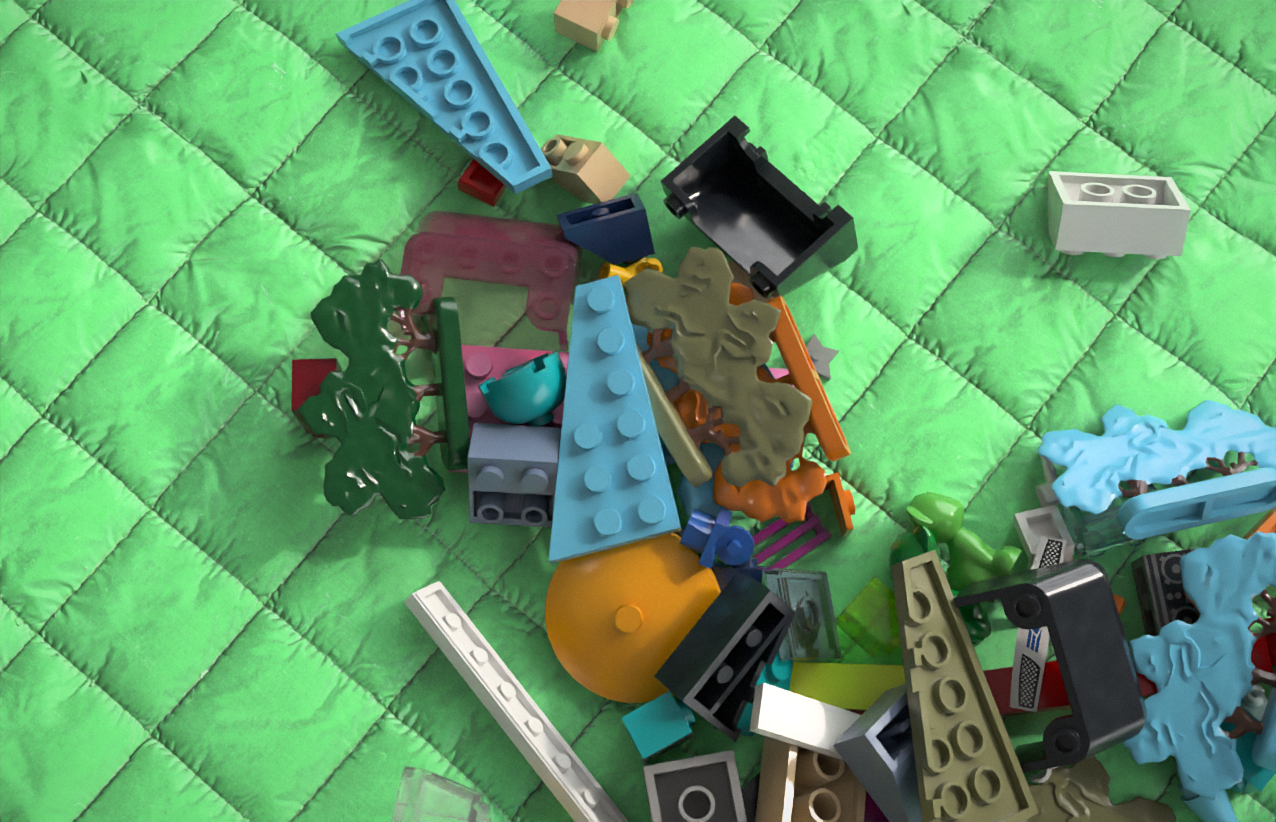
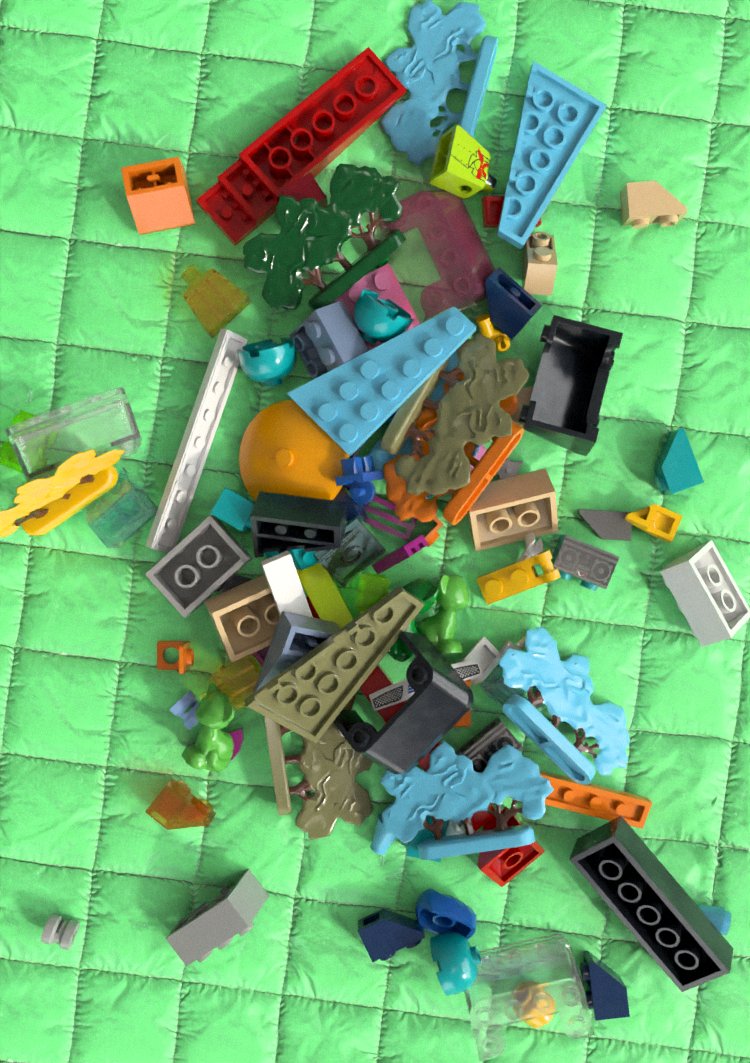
camera: 60 degrees right, 15 degrees up
none -> slope [121,156,195,235]
none -> clear yellow torso [181,265,252,338]
none -> red slope [197,47,407,246]
none -> teal cylinder [237,337,297,386]
none -> magenta tile [372,535,429,575]
none -> medium azure plant [380,0,499,166]
none -> lime torso [429,124,497,199]
none -> tan slope [466,468,558,552]
none -> yellow plate [476,550,561,605]
none -> white hand [517,533,543,562]
none -> brick [551,535,619,591]
none -> dark grey tile [577,509,632,541]
none -> yellow slope [624,504,683,543]
none -> teal slope [653,428,704,495]

